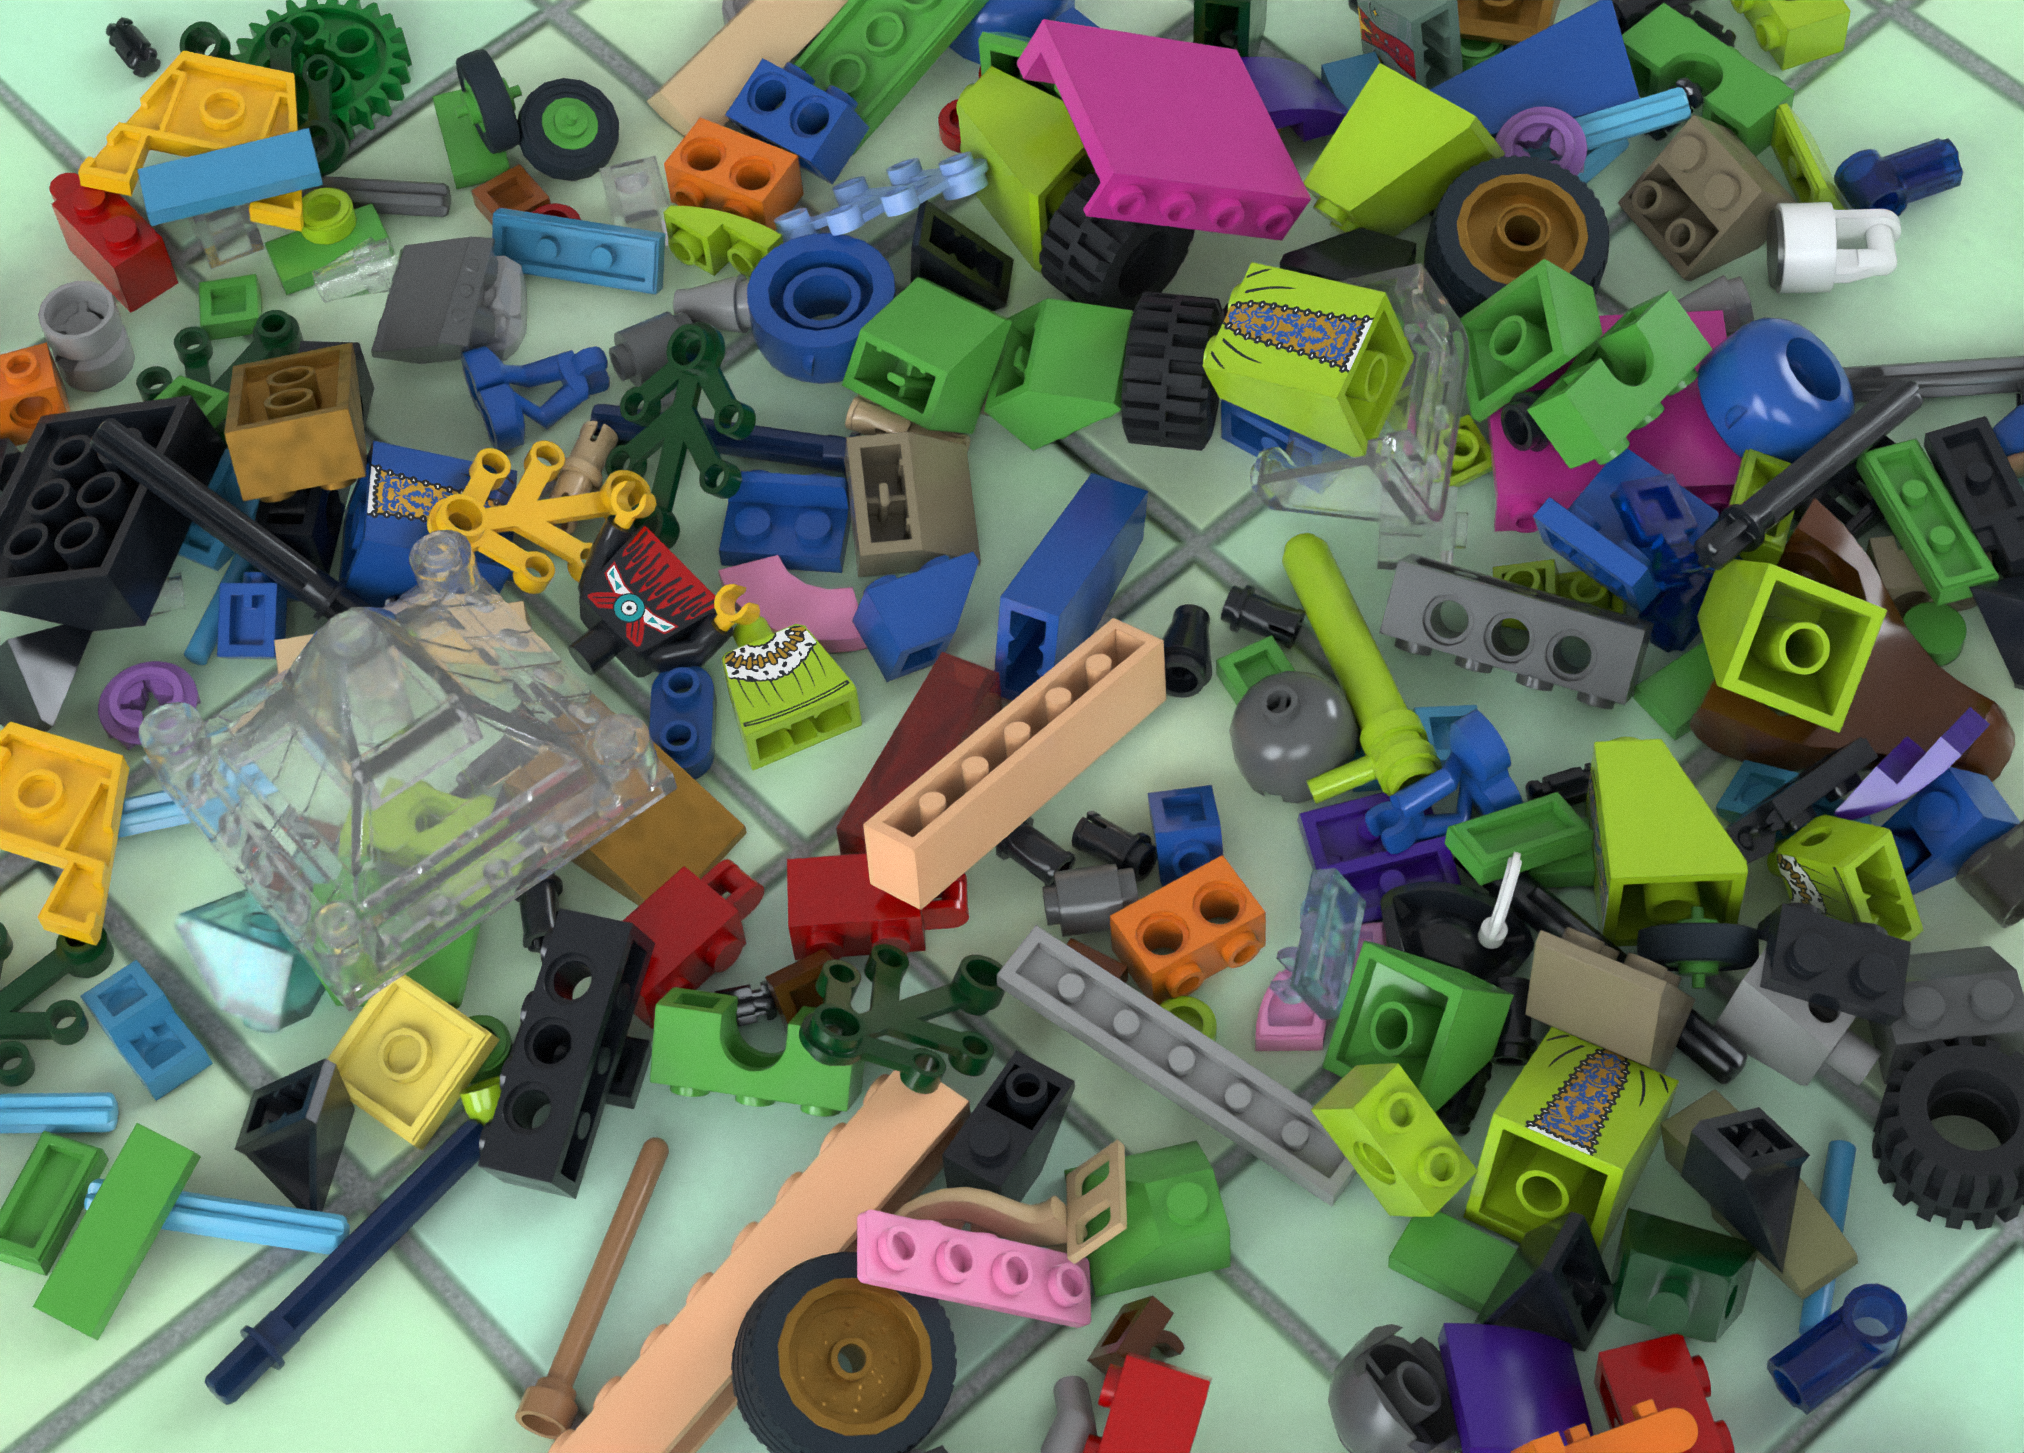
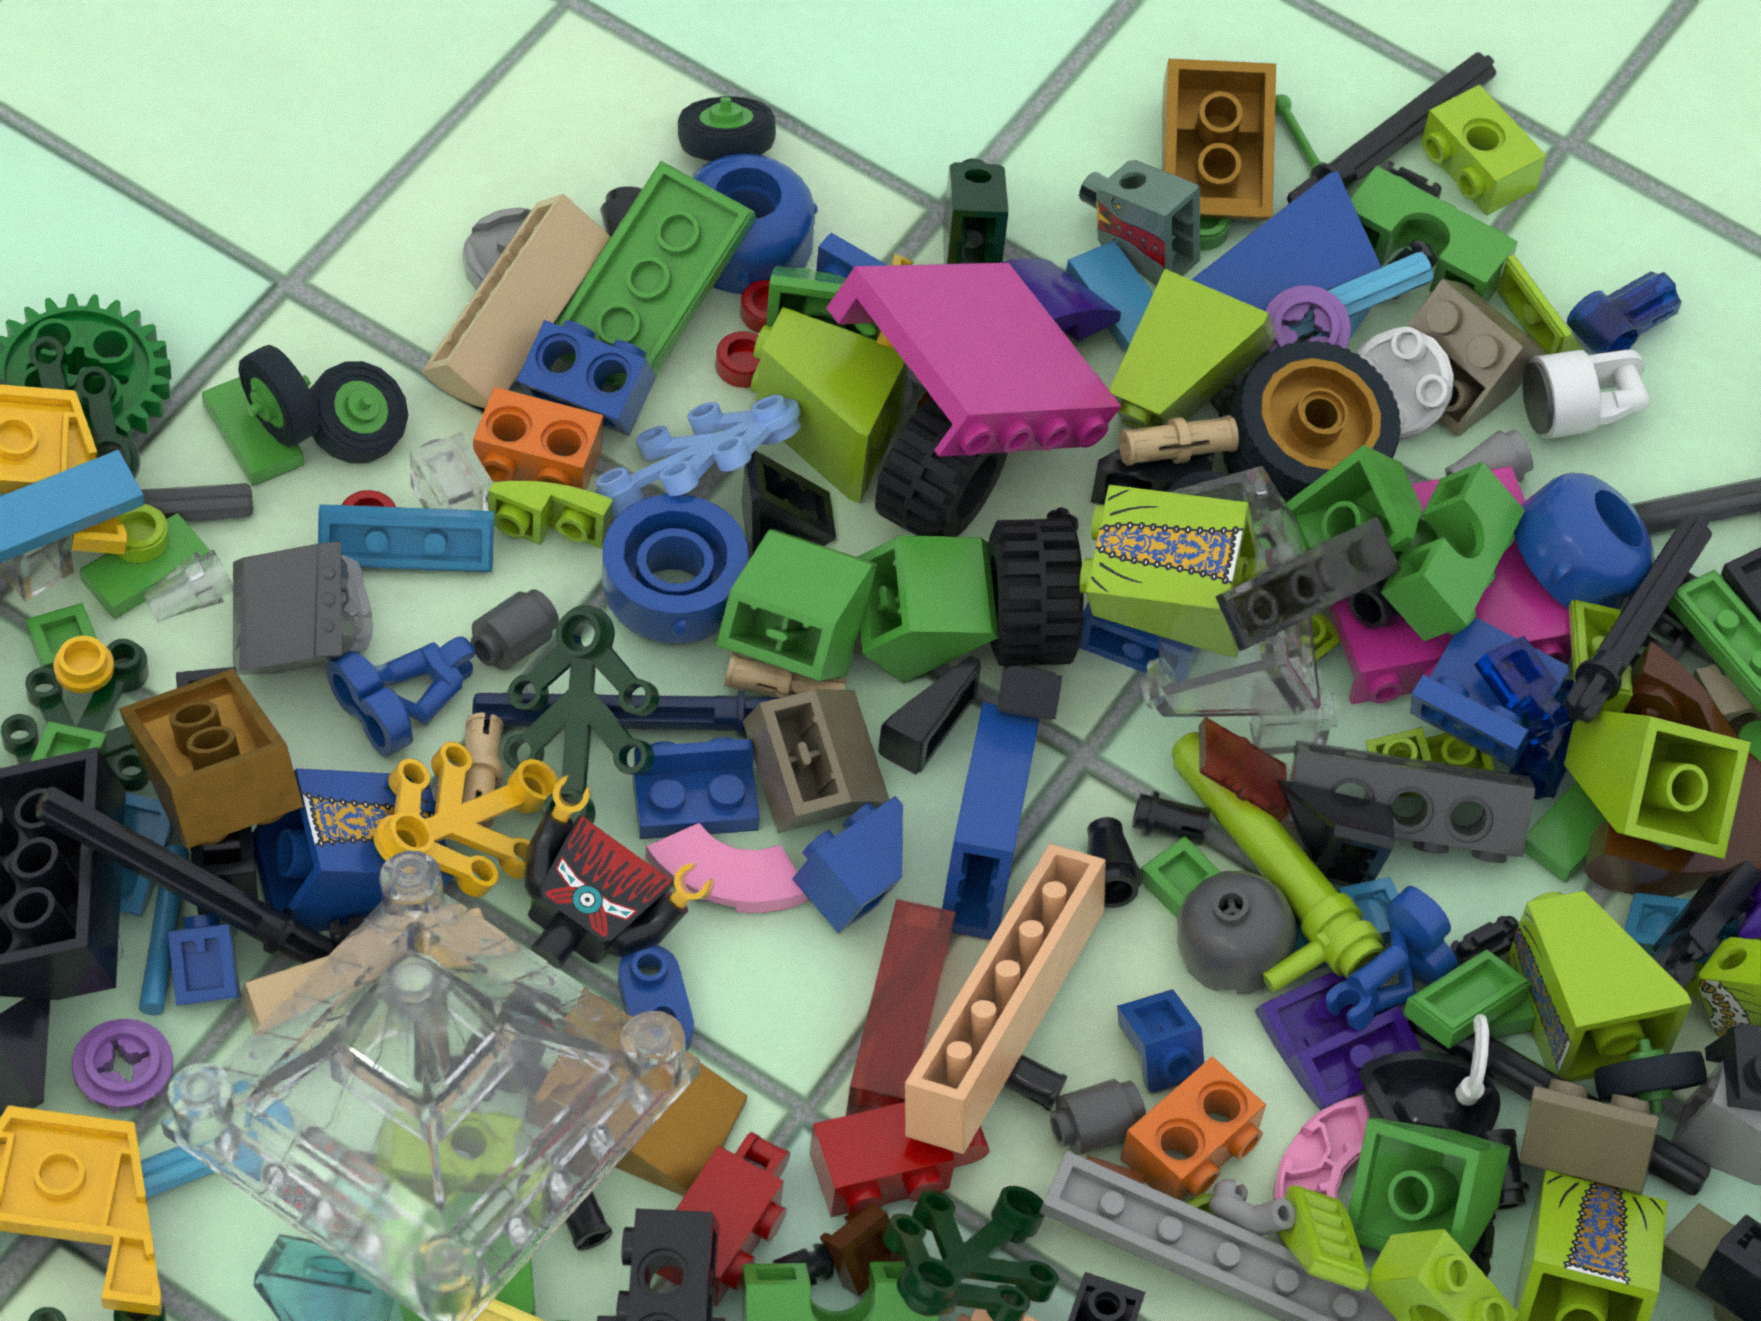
camera: 25 degrees left, 0 degrees up
dark orange tile [471,164,551,225] -> none
light grey cone [673,274,751,333] -> none
lime torso [721,616,862,771] -> none
black pin [1071,811,1157,882] -> none
clear light blue plate [1270,868,1367,1020] -> none
none -> yellow plate [53,636,114,694]
none -> black slope [878,655,981,775]
none -> black slope [997,665,1063,721]
none -> tan pin [1118,415,1239,466]
none -> clear red piece [1199,716,1288,821]
none -> light grey arm [1209,1179,1295,1236]
none -> clear smoke slope [1215,517,1401,651]
none -> black slope [1276,778,1395,886]
none -> lime slope [1276,1185,1369,1291]
none -> white dish [1357,327,1454,438]

